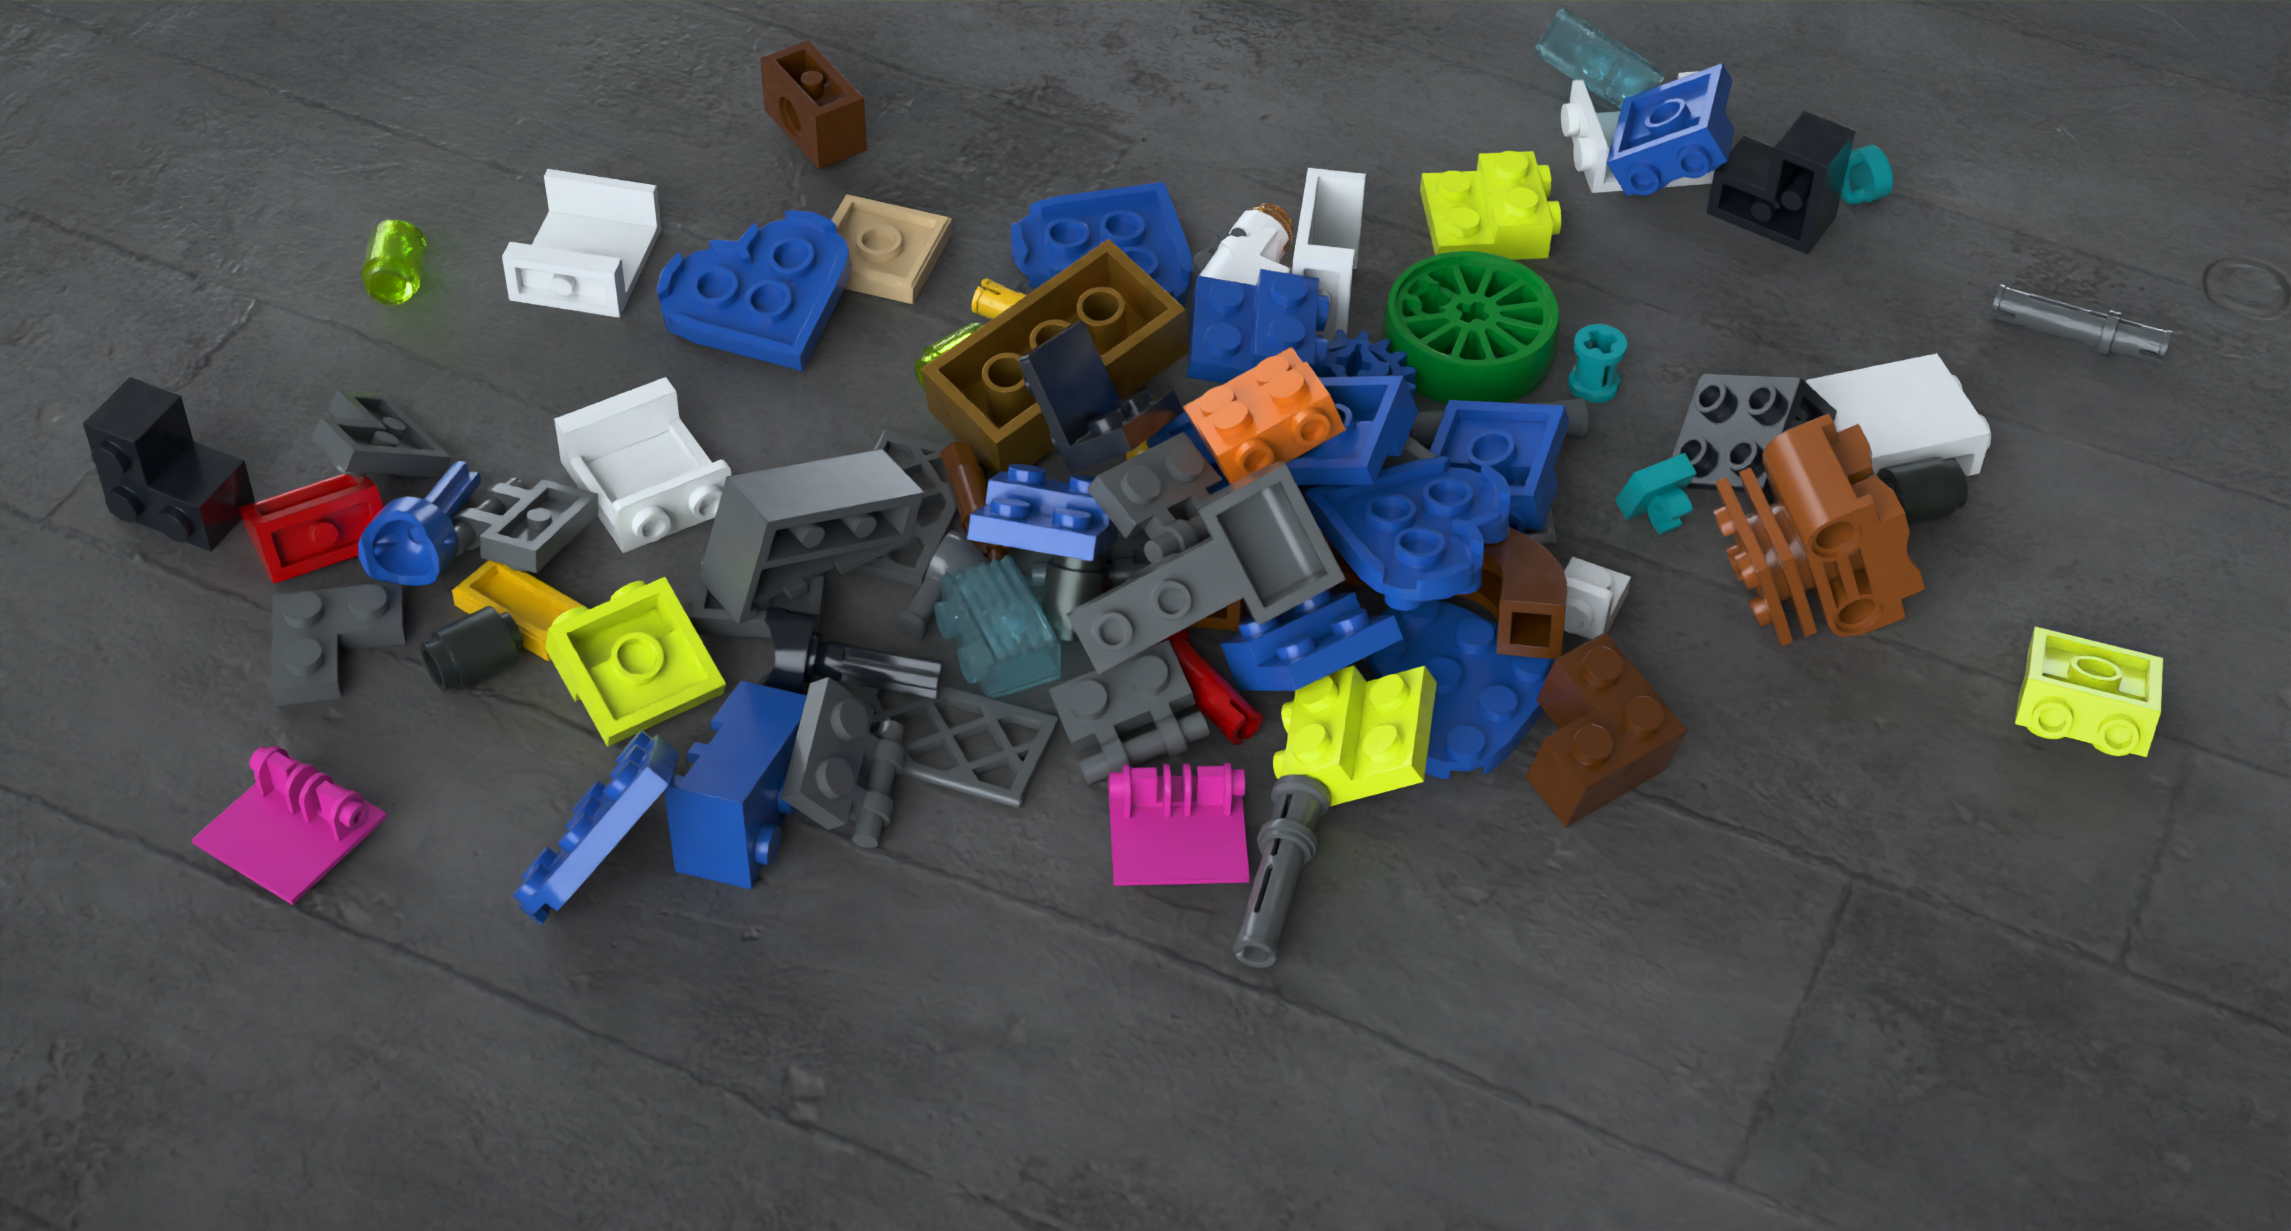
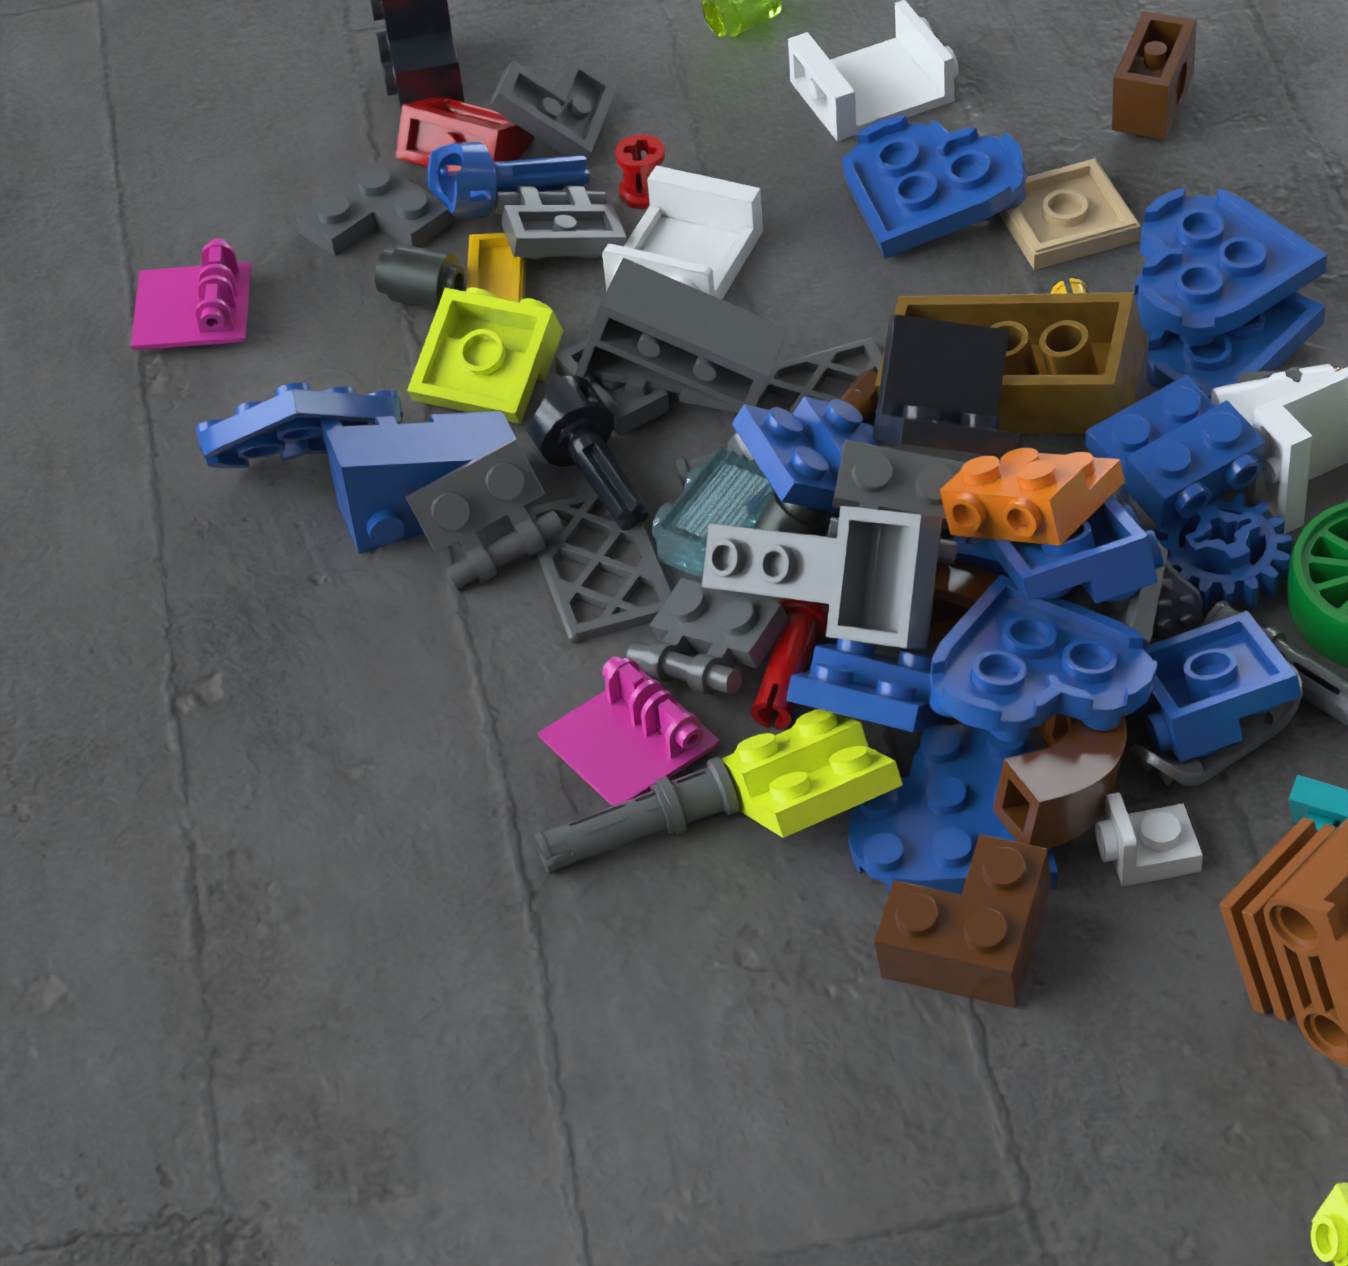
camera: 60 degrees right, 0 degrees up
none -> red bush [615,134,665,209]
none -> blue plate [1138,188,1327,346]

